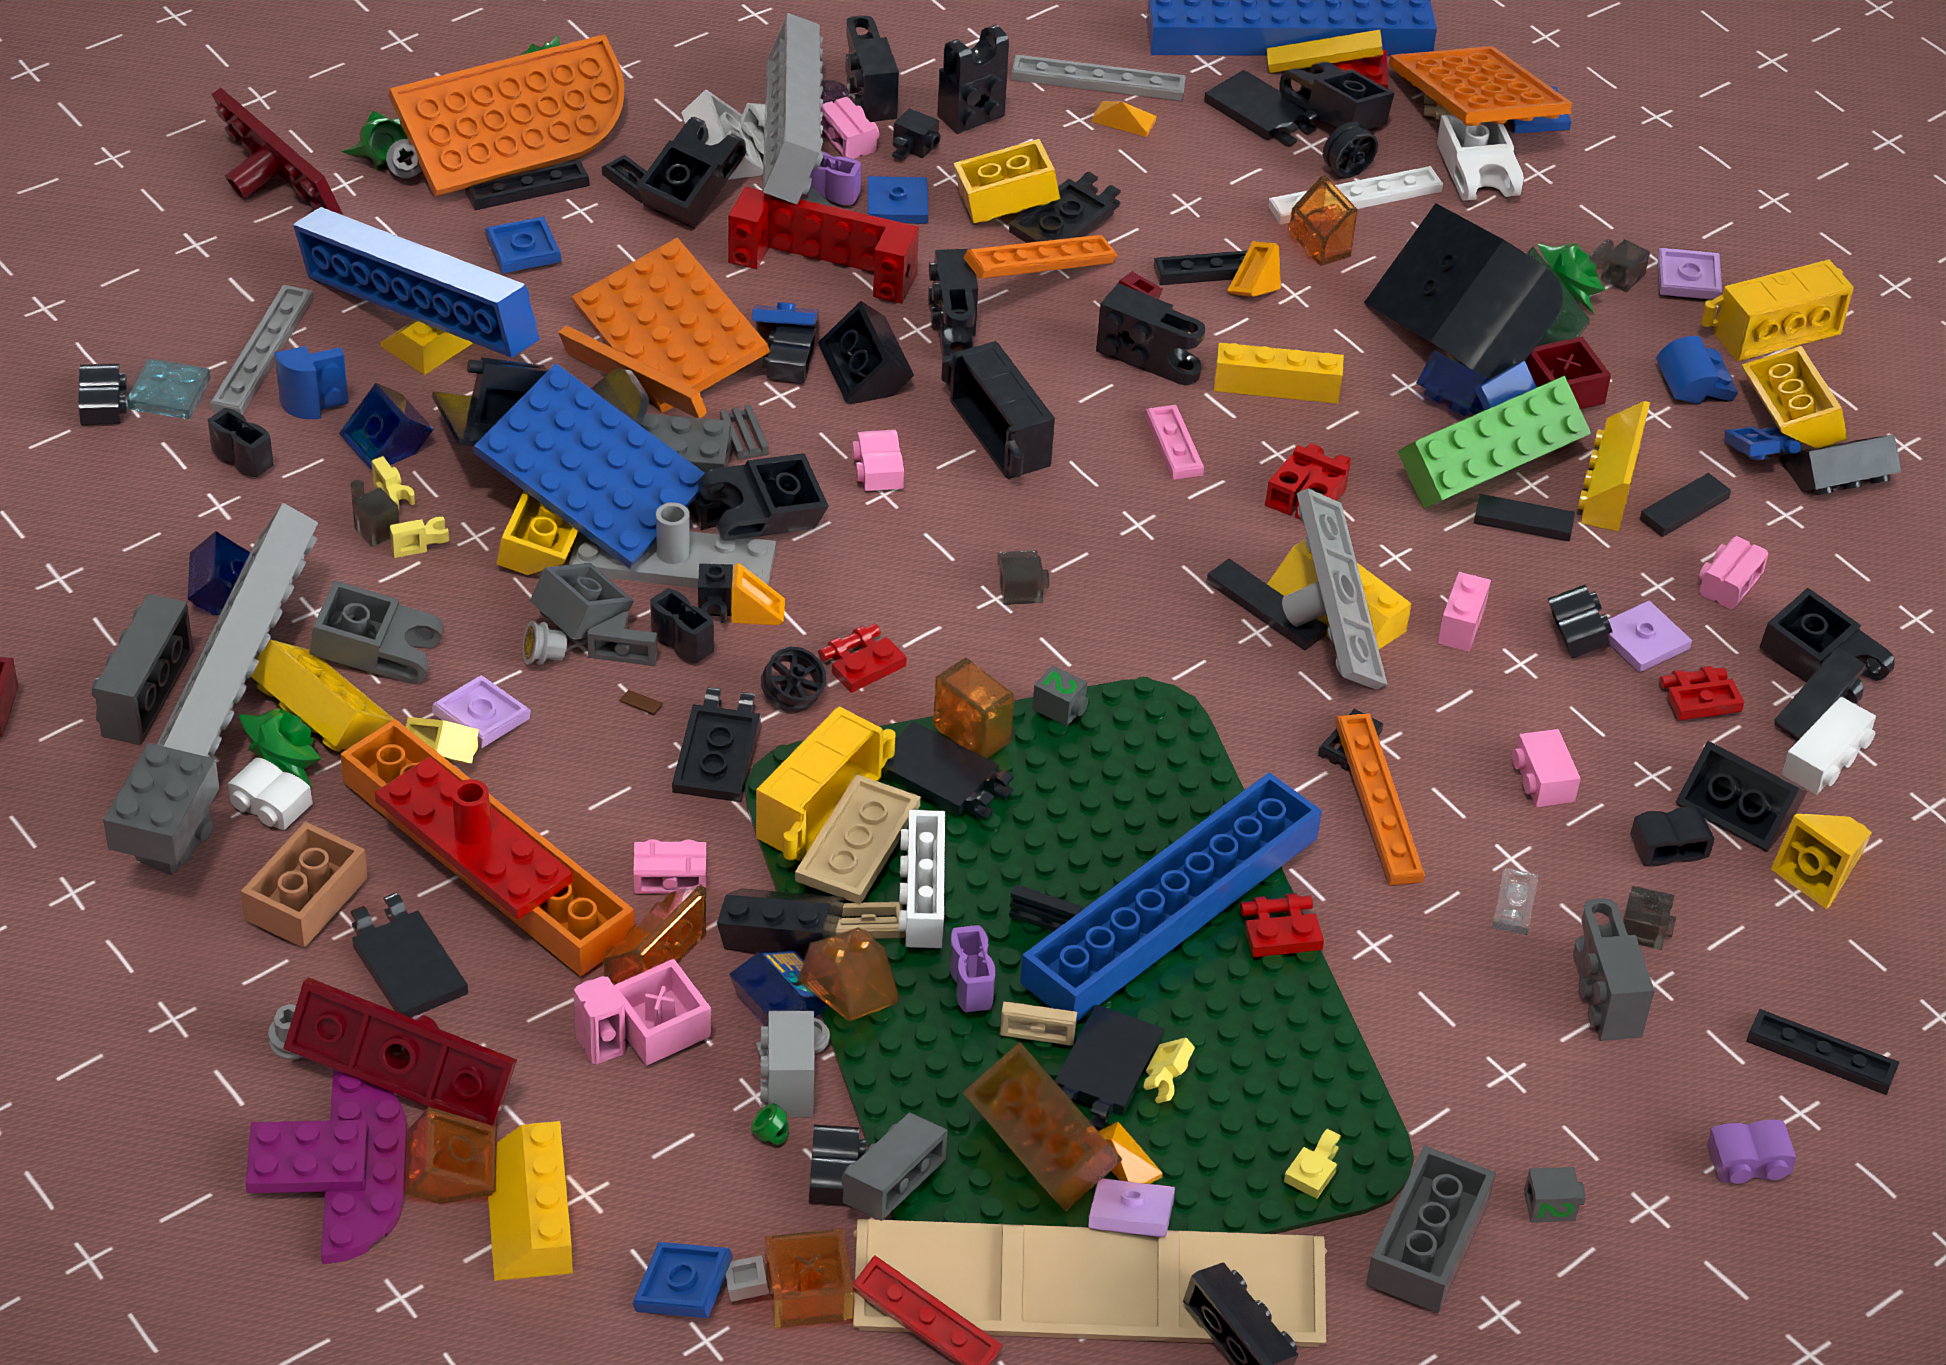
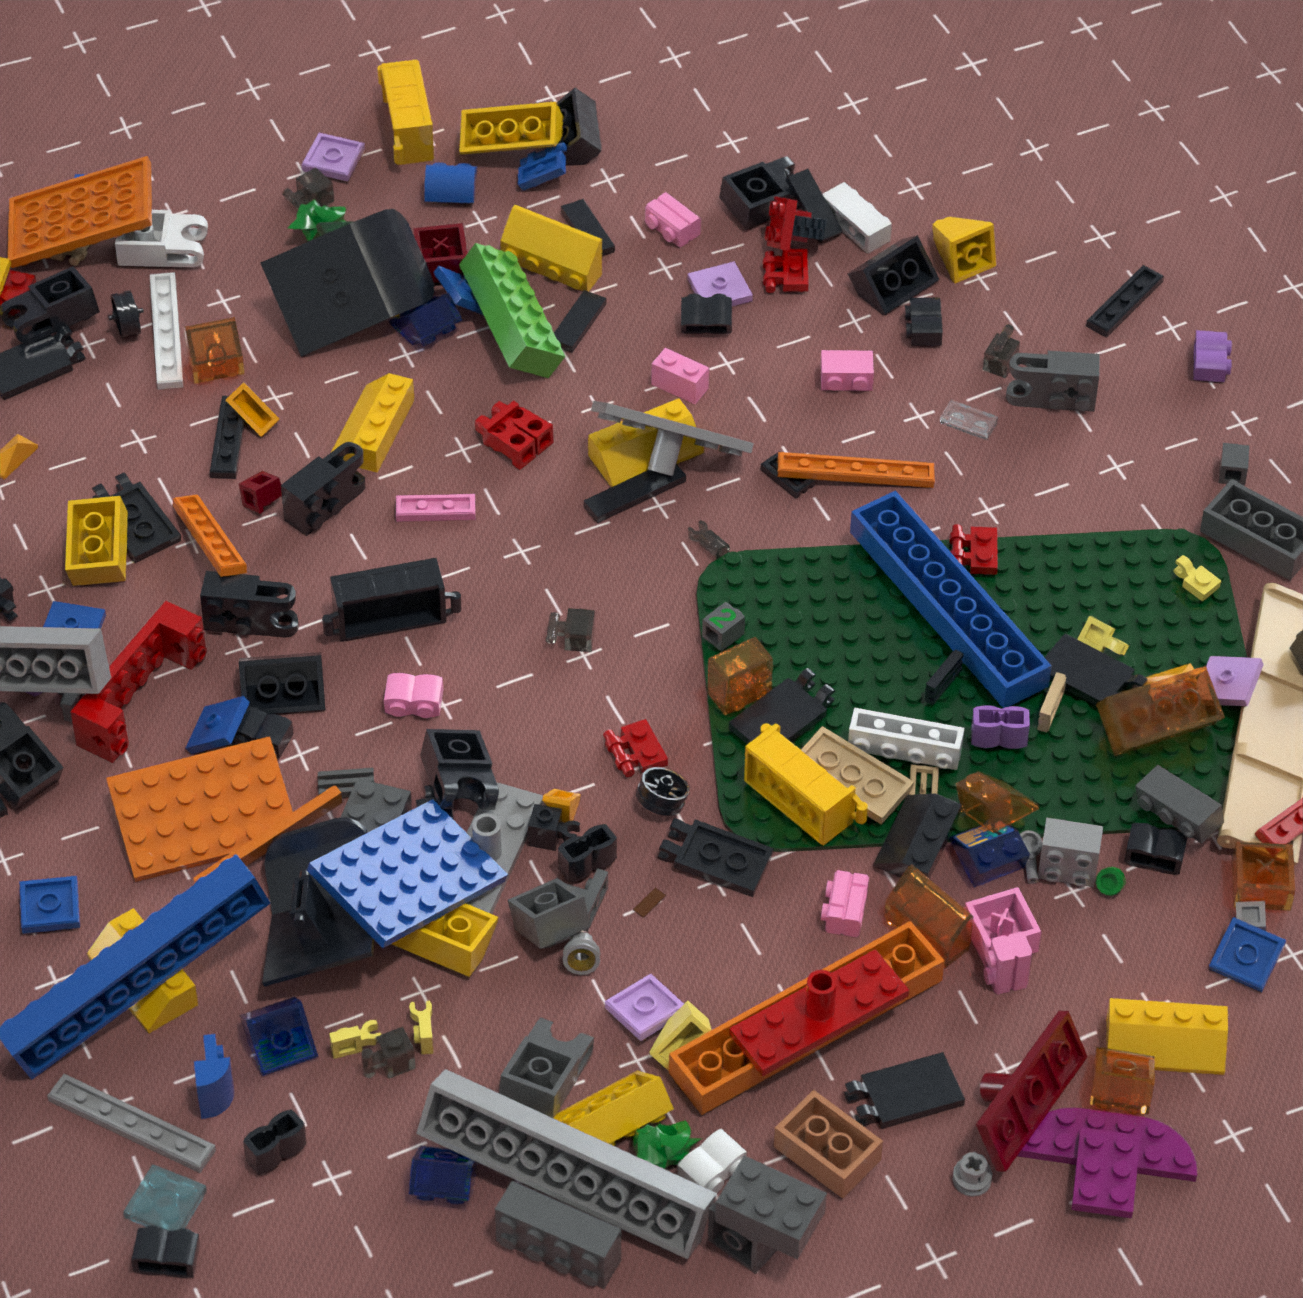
camera: 75 degrees left, 5 degrees up
none -> clear smoke bar [688,520,730,559]
none -> red plate [765,196,827,250]

